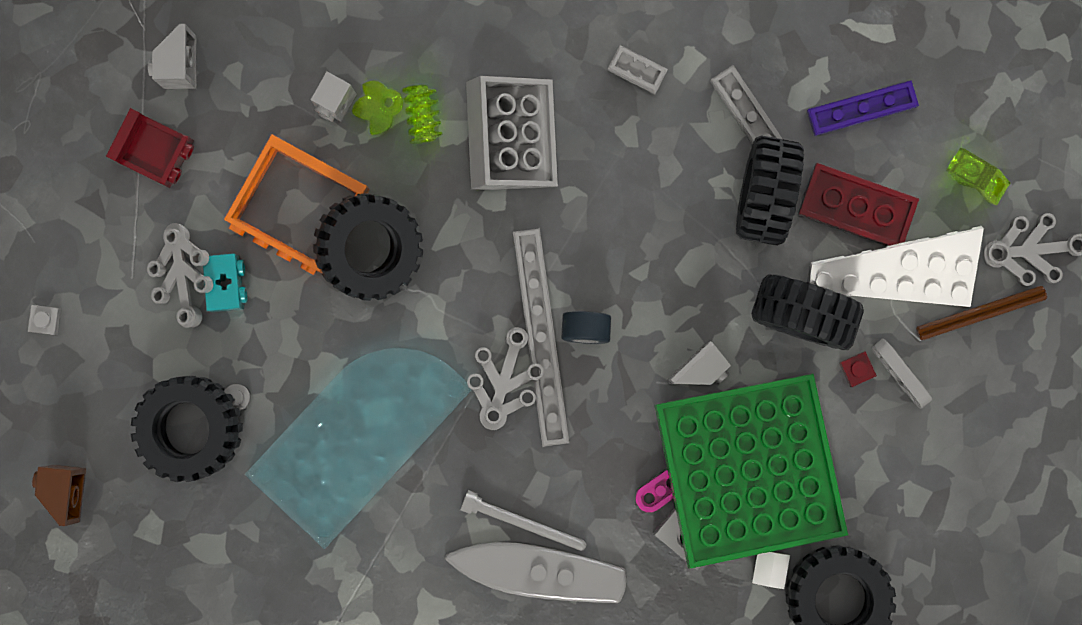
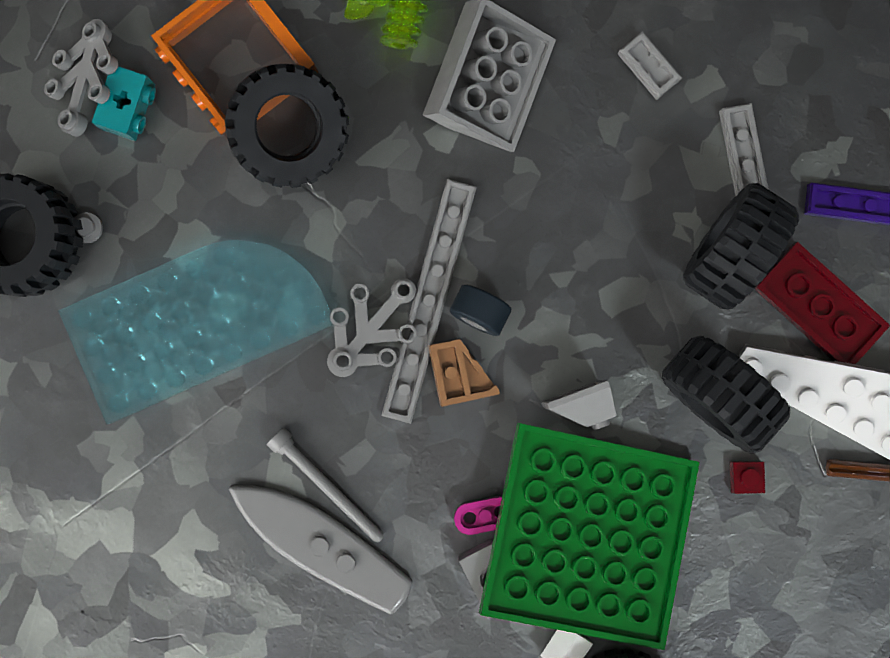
camera: 25 degrees right, 0 degrees up
light grey beam [871,338,932,409] -> none
none -> medium nougat wing [428,339,500,407]

